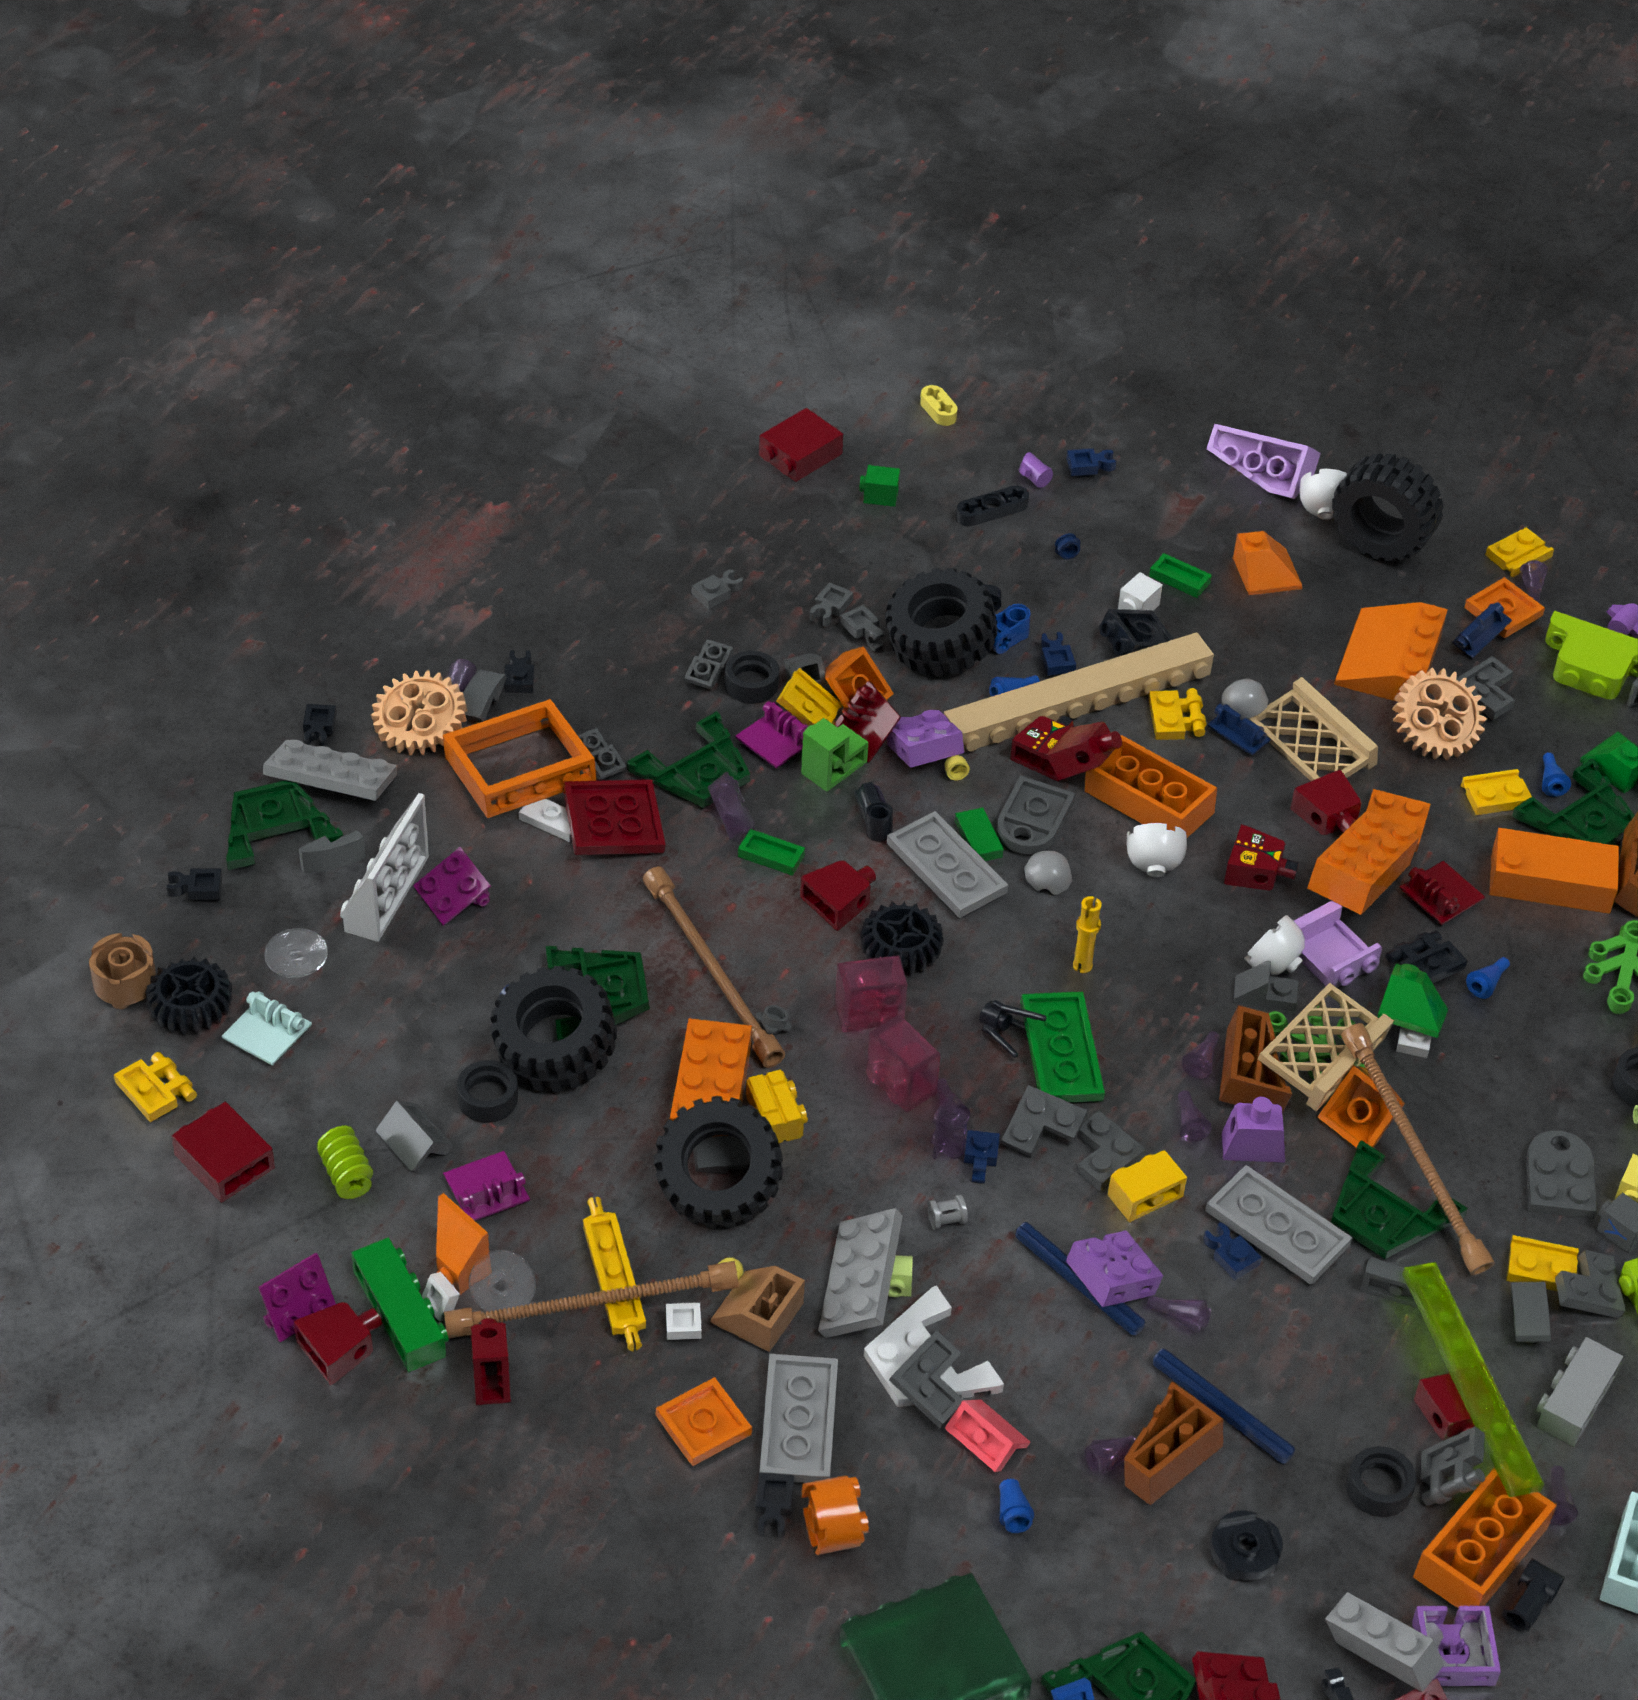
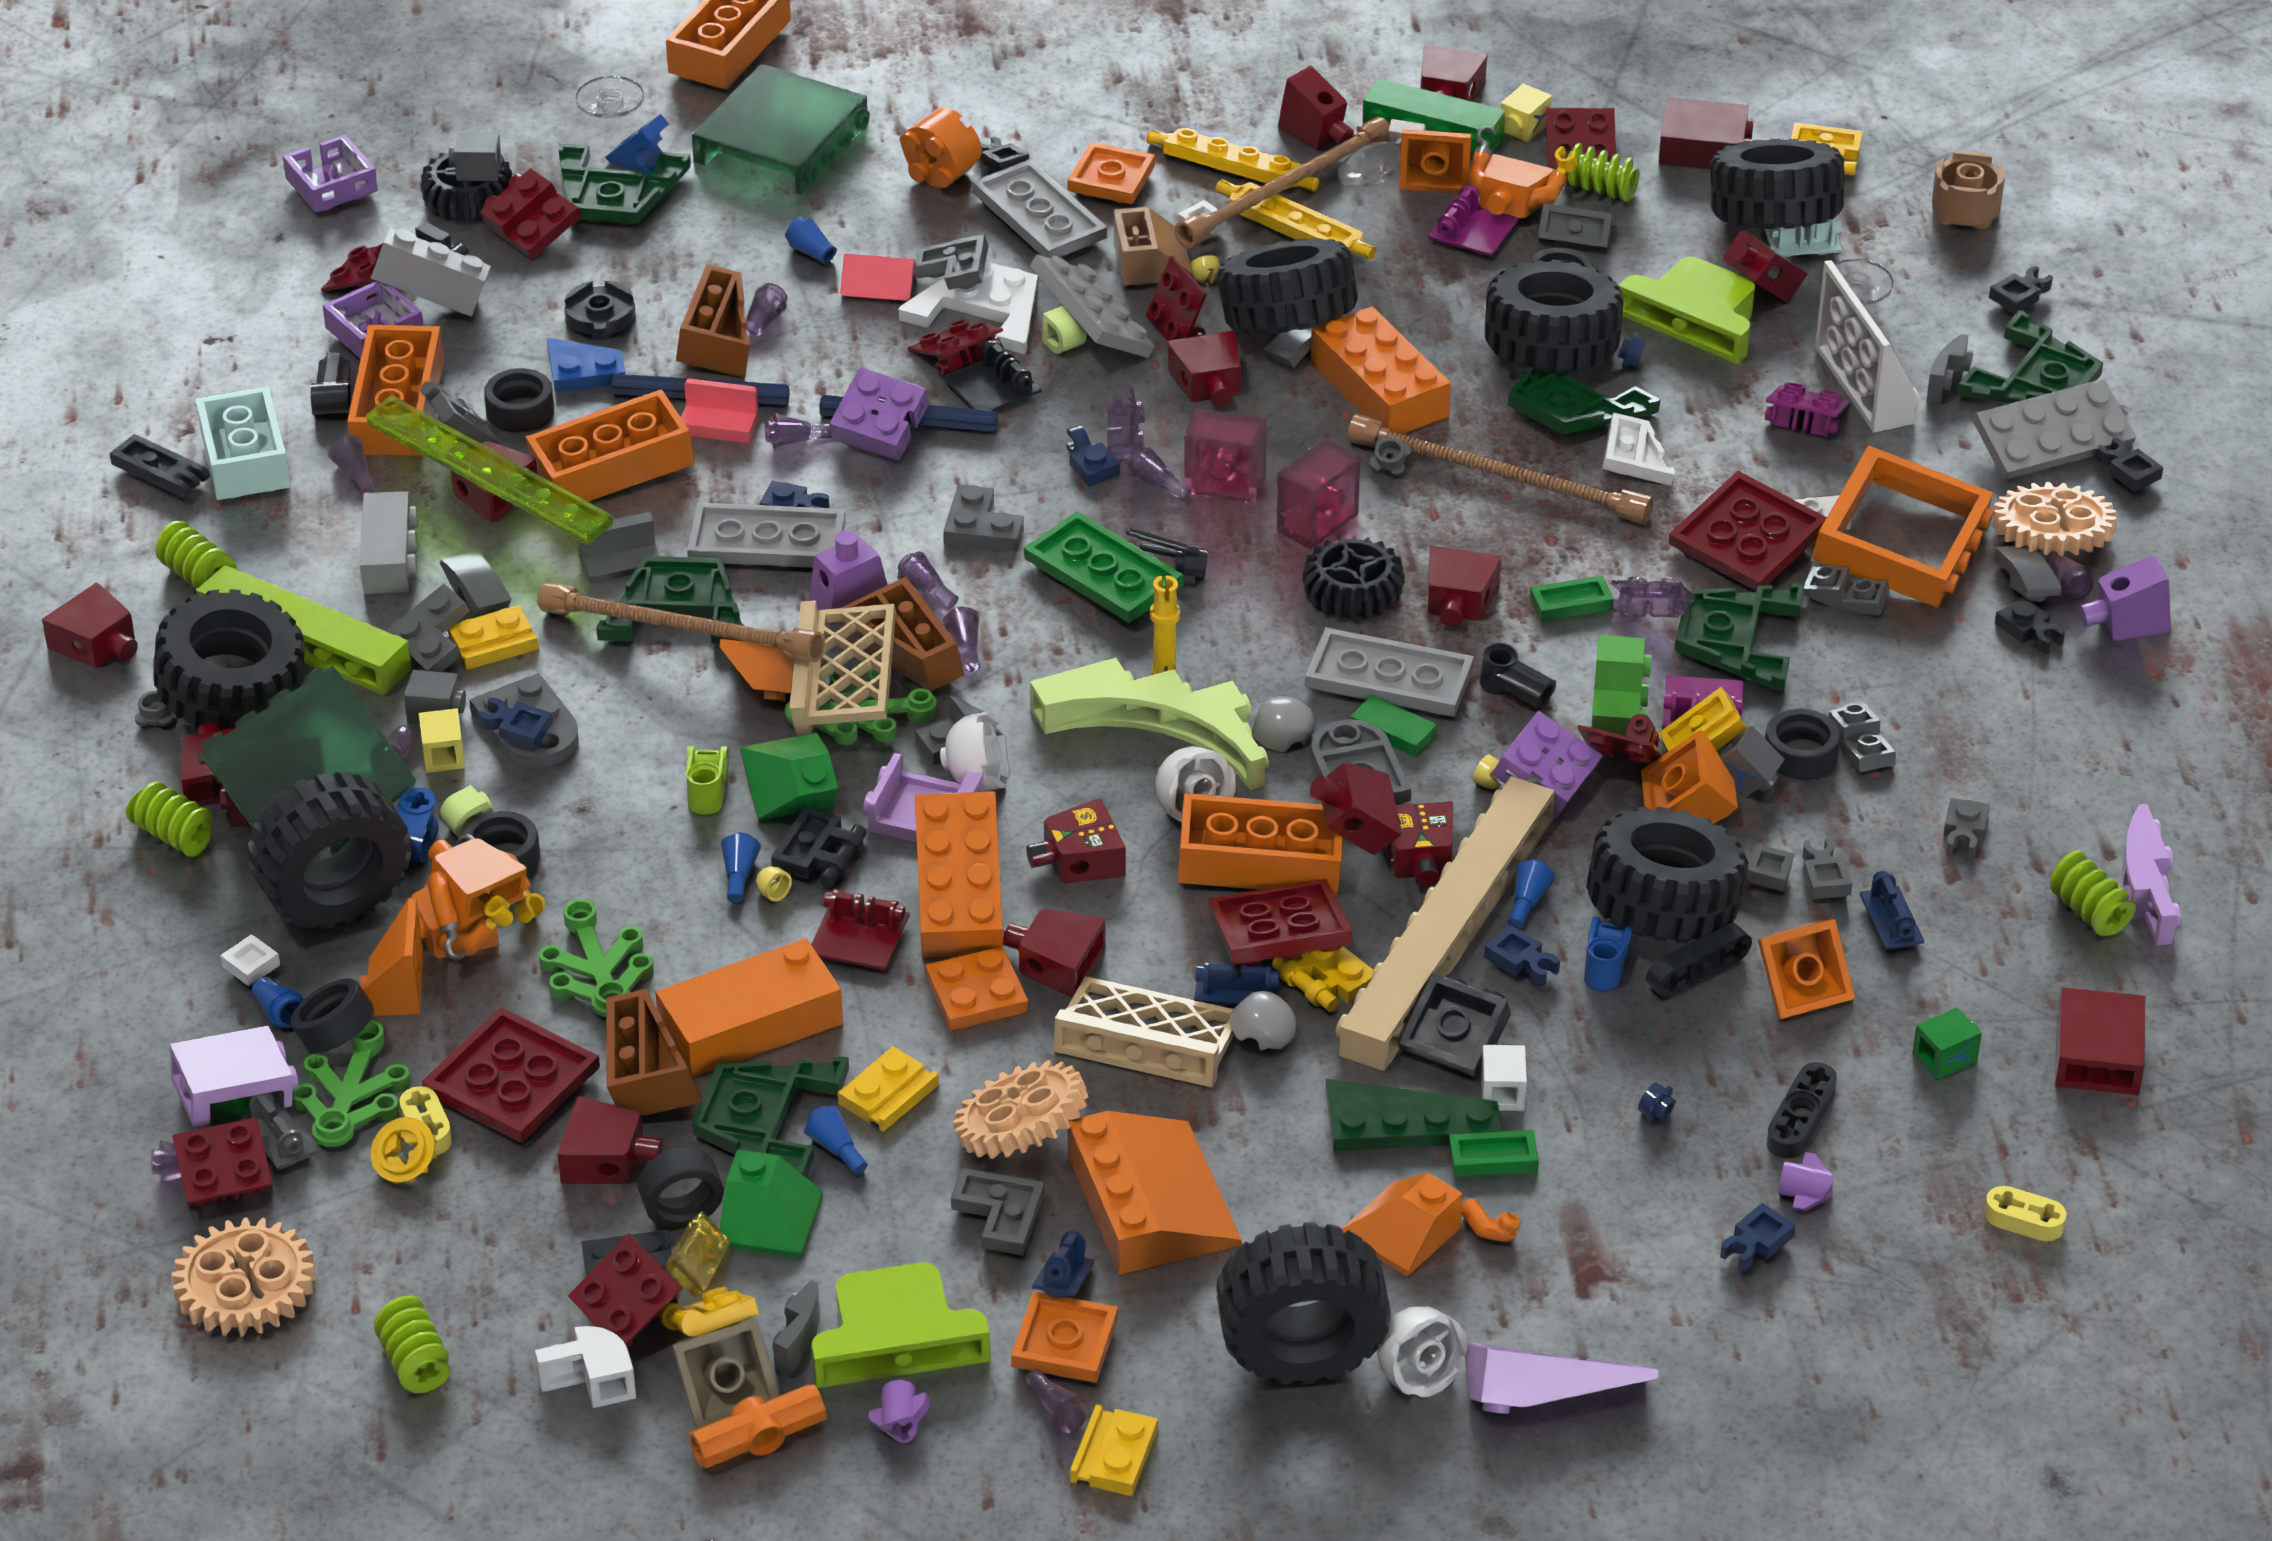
camera: 145 degrees right, 5 degrees down
black gear [146,957,233,1035] -> none
magenta hinge [258,1253,336,1342] -> none
yellow brick [746,1069,808,1143] -> none
light grey bush [928,1194,968,1230] -> none
dark grey plate [1001,1085,1087,1157] -> none
yellow brick [1107,1150,1187,1223] -> none
none -> dark blue plate [478,698,553,749]
none -> orange brick [526,389,695,512]
none -> wing [547,338,626,392]
none -> coral panel [681,378,759,444]
none -> lime piece [686,746,729,815]
none -> light yellow hinge [756,866,792,902]
none -> dark red hinge [908,319,1003,376]
none -> black hinge [943,340,1042,411]
none -> yellowish green arch [1030,658,1269,790]
none -> dark red hinge [1145,255,1207,341]
none -> yellow plate [1146,128,1319,192]
none -> dark red torso [1168,330,1241,406]
none -> dark red plate [1208,879,1353,966]
none -> dark green wing [1326,1079,1502,1151]
none -> orange arm [1461,1199,1521,1242]
none -> orange torso [1469,126,1578,218]
none -> light yellow brick [1501,84,1552,142]
none -> dark red hinge [1545,108,1616,170]
none -> white wing [1602,412,1675,486]
none -> lime brick [1618,257,1755,364]
none -> black tyre [1710,138,1844,229]
none -> dark red torso [1723,230,1808,303]
none -> orange slope [1758,919,1856,1019]
none -> dark blue hinge [1860,871,1924,949]
none -> lime piece [2050,850,2137,936]
none -> medium lavender torso [2079,555,2171,641]
none -> lavender slope [2121,803,2181,946]

